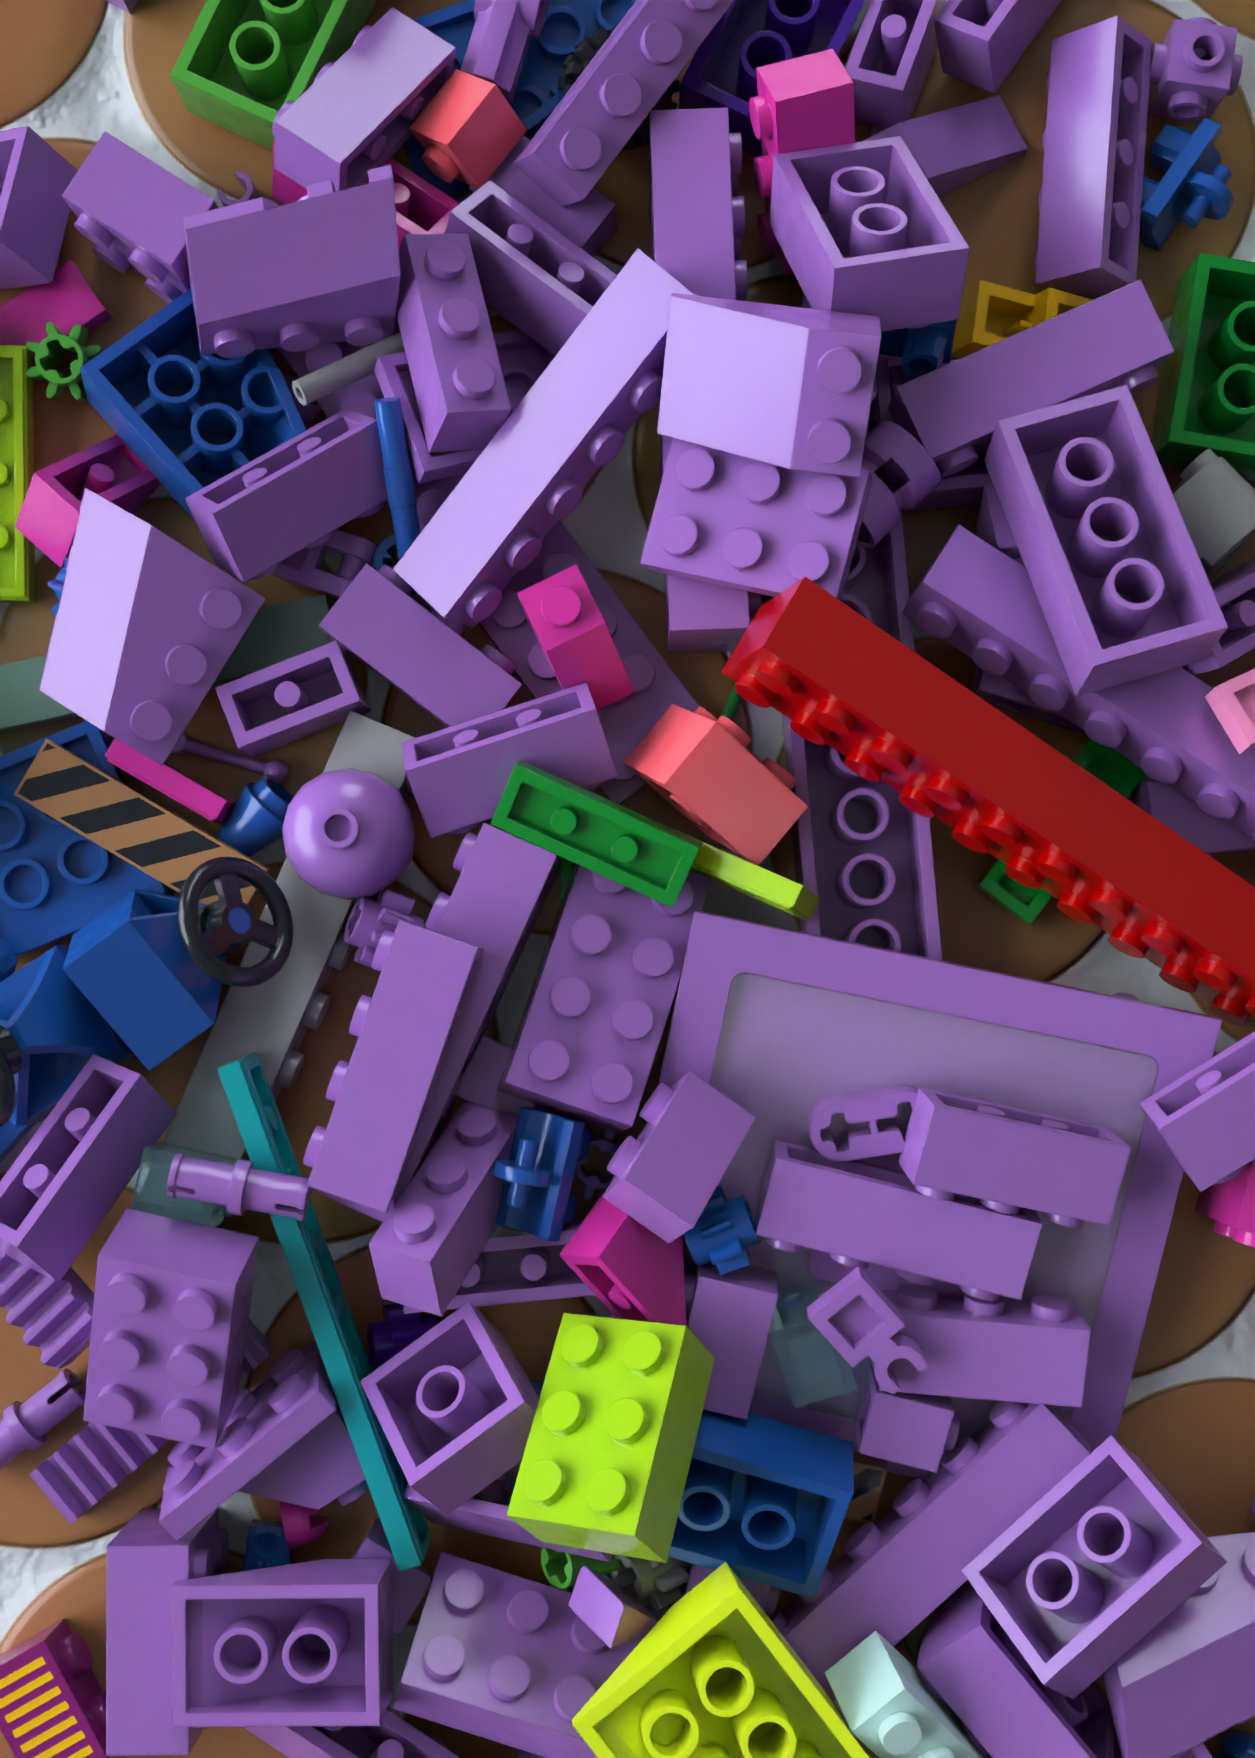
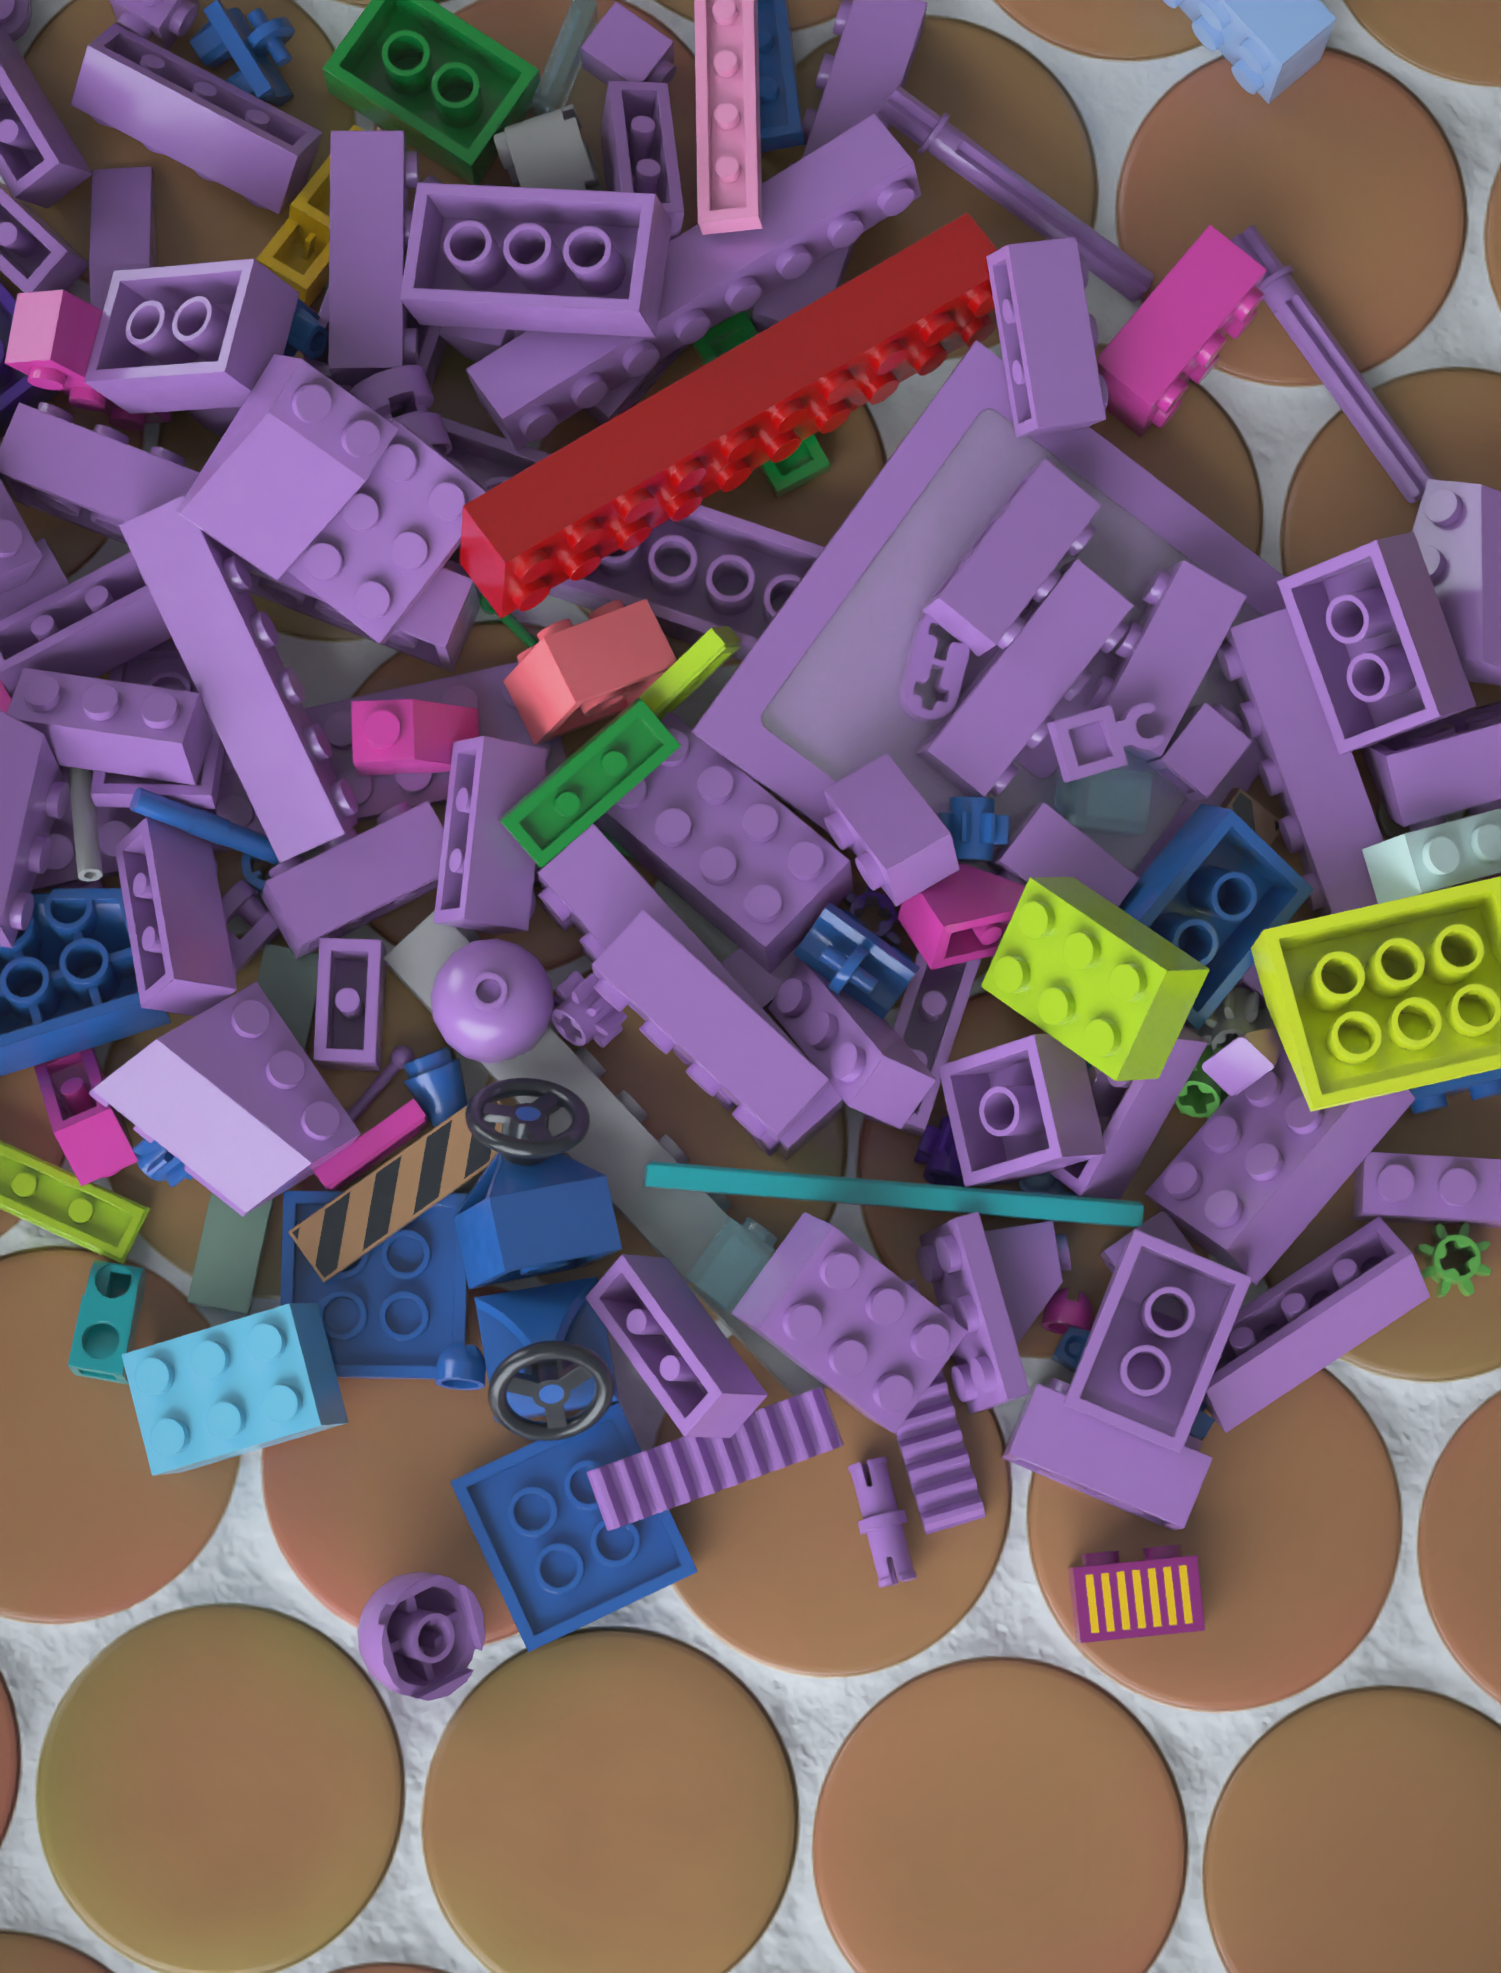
camera: 70 degrees left, 5 degrees down
medium lavender pin [166,1153,312,1221] -> none

